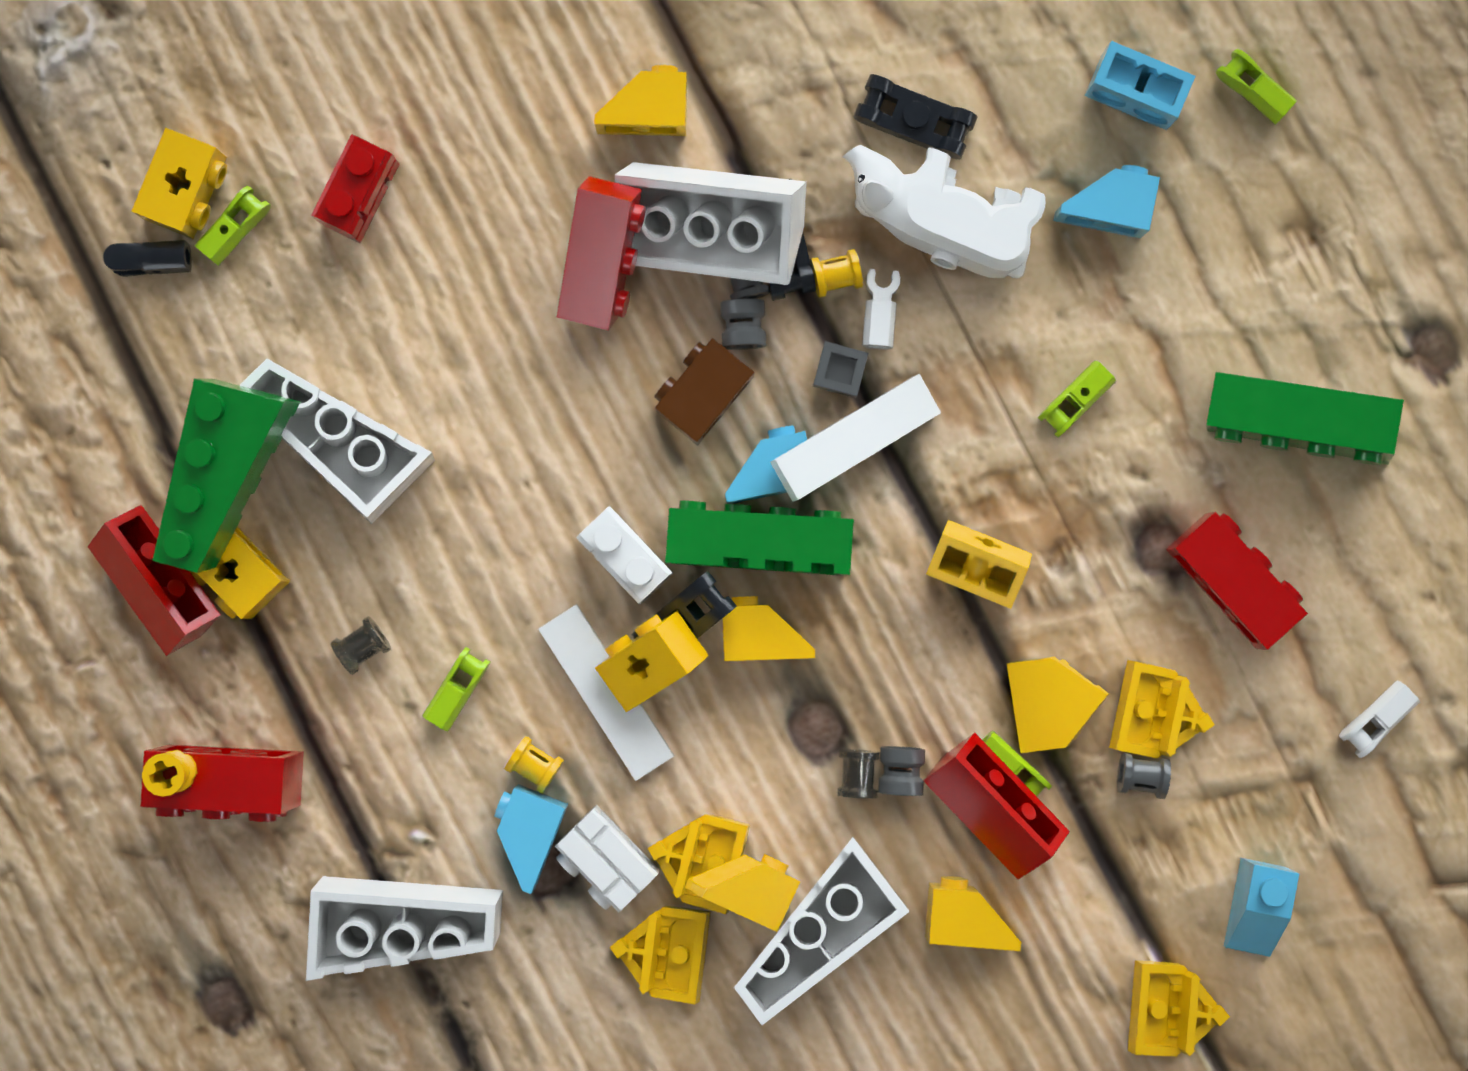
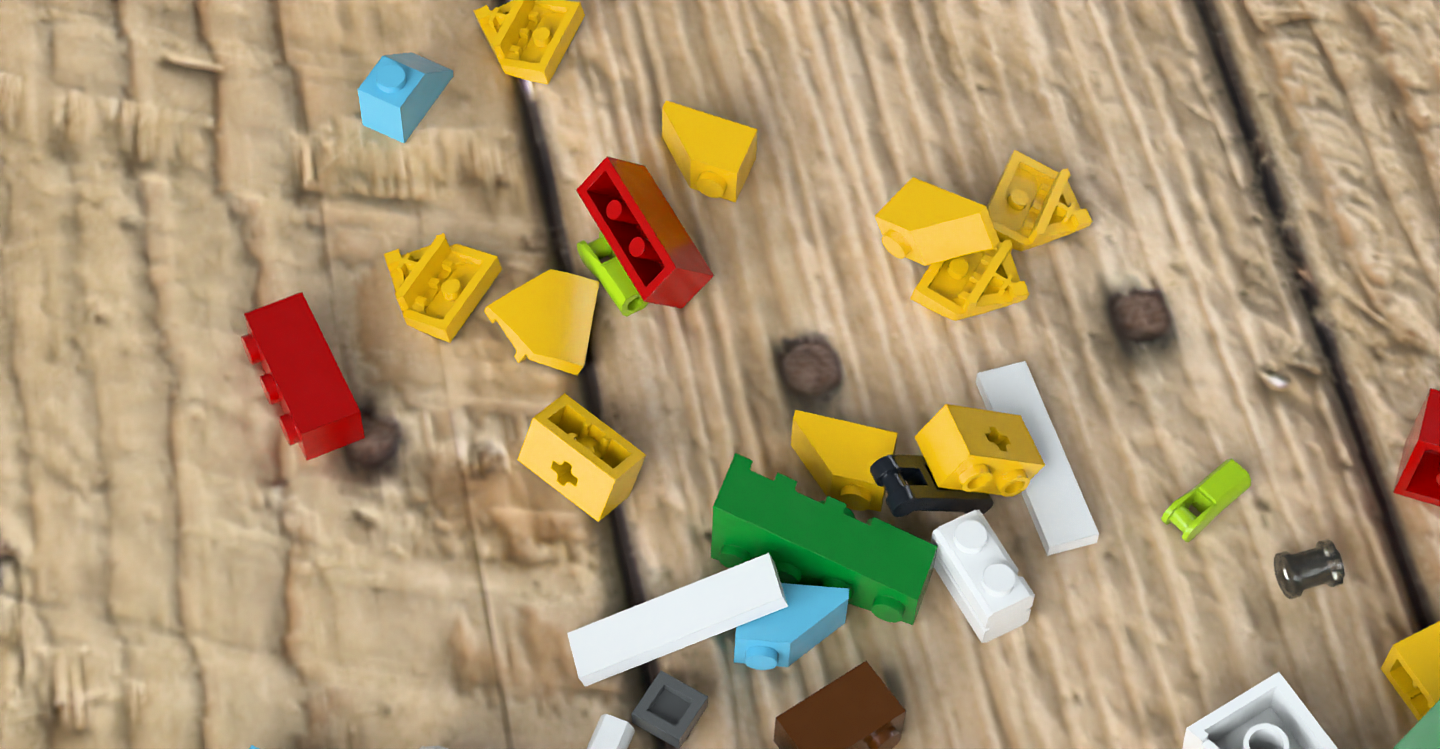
camera: 165 degrees left, 30 degrees down
white wedge [306,876,503,981] -> none
medium azure slope [494,784,568,894] -> none
yellow bush [504,736,564,794] -> none
white brick [555,805,659,913] -> none
white wedge [734,837,909,1025] -> none
clear smoke bush [837,749,880,798] -> none
dark grey wheel [878,746,925,796] -> none
lime bar [1038,360,1116,438] -> none
dark grey bush [1117,753,1171,799] -> none
green wedge [1206,372,1404,465] -> none
white bar [1339,680,1420,758] -> none

